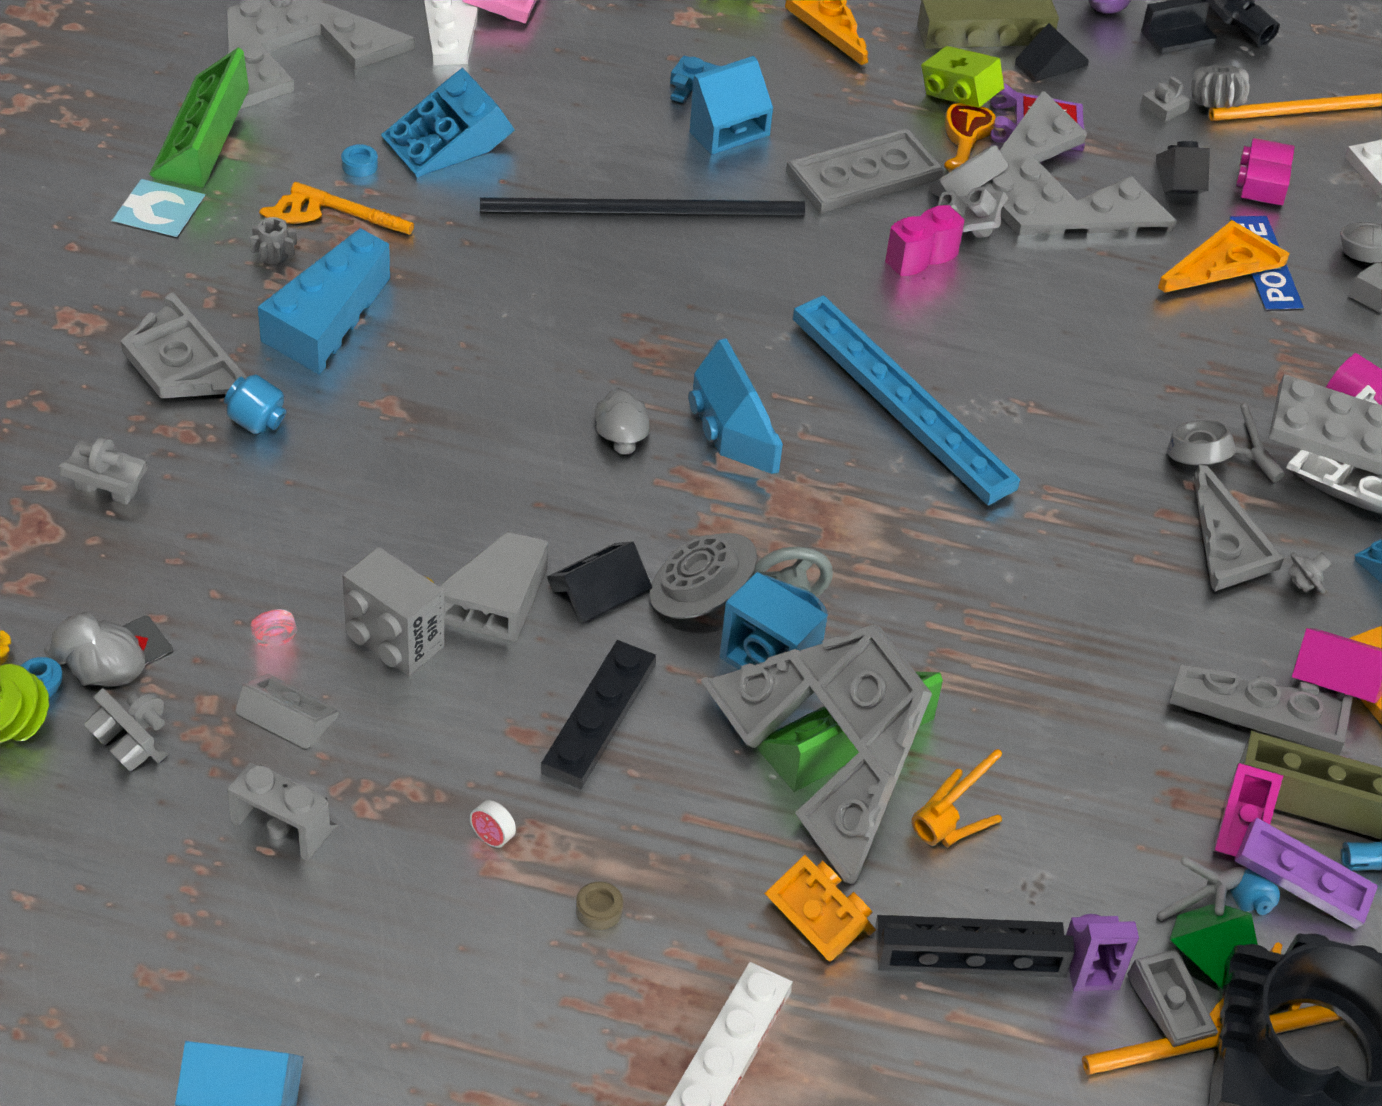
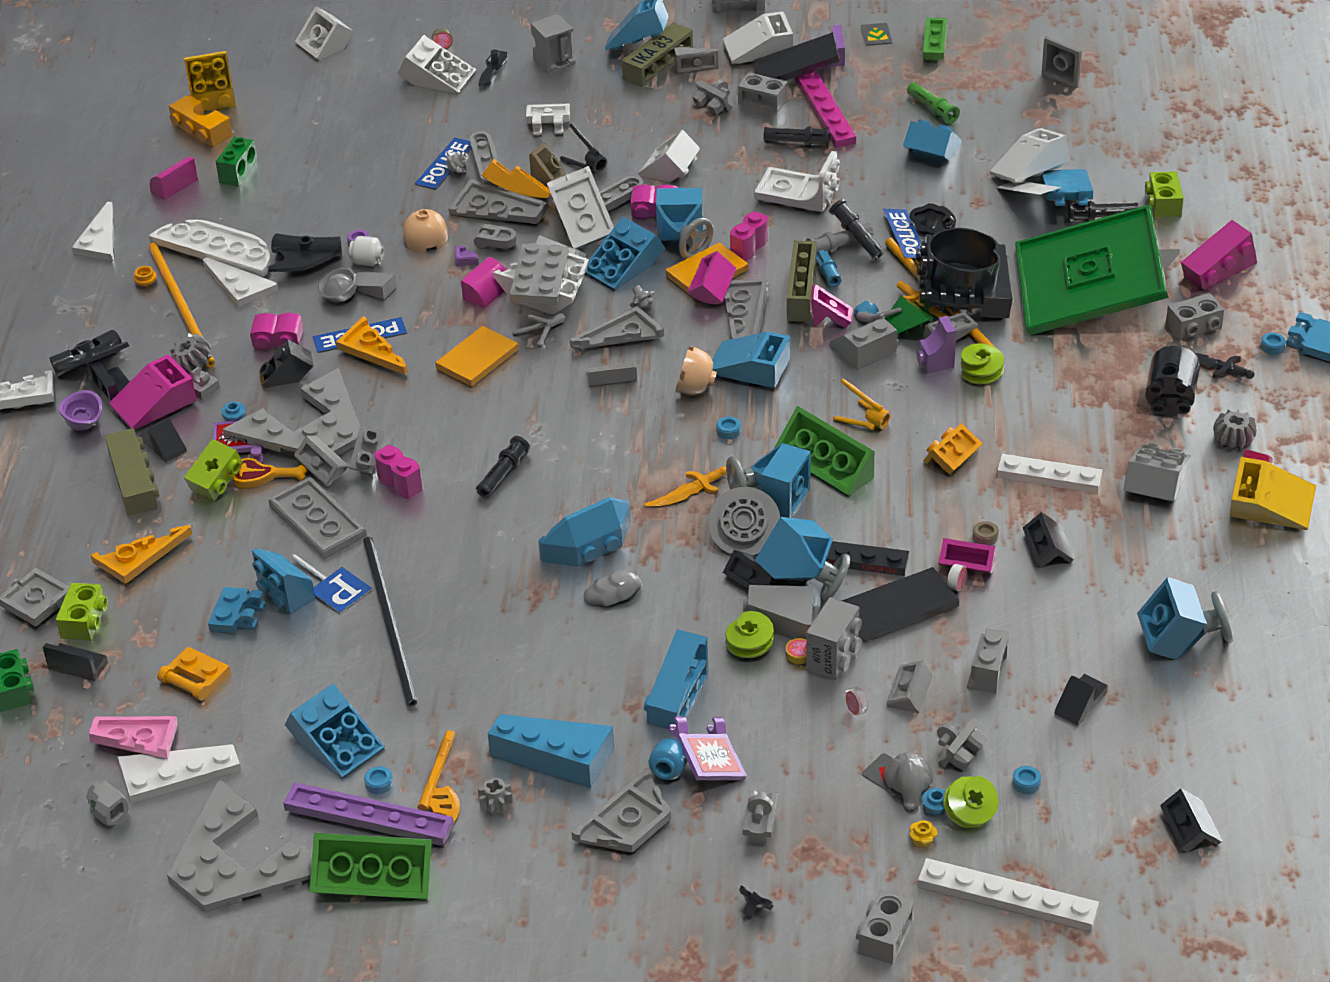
camera: 95 degrees left, 5 degrees down
medium azure sticker [112,179,206,237] -> none
light grey wing [701,625,932,884] -> none
dark azure plate [792,295,1020,505] -> none
black fence [876,915,1075,978] -> none
light grey hat [1167,420,1237,465] -> none
medium lavender plate [1234,818,1378,929] -> none
none -> dark pink slope [109,354,197,430]
none -> light orange plate [157,646,231,701]
none -> dark azure plate [221,401,246,421]
none -> medium lavender plate [283,782,454,846]
none -> blue piece [292,555,373,614]
none -> light orange tile [435,326,519,387]
none -> black pin [476,436,531,498]
none -> light grey slope [586,362,637,386]
none -> light orange piece [644,466,726,506]
none -> dark azure wedge [644,629,709,729]
none -> flag [669,716,747,780]
none -> light nougat cylinder [675,346,717,396]
none -> dark azure slope [712,331,790,388]
none -> dark azure tile [716,416,741,439]
none -> lime piece [725,611,774,658]
none -> dark azure piece [755,517,850,602]
none -> light grey slope [830,318,897,370]
none -> black tile [841,567,959,641]
none -> dark pink brick [939,538,997,574]
none -> lime piece [961,343,1004,384]
none -> dark azure tile [1012,766,1041,794]
none -> black panel [1022,512,1075,567]
none -> black slope [1054,674,1108,726]

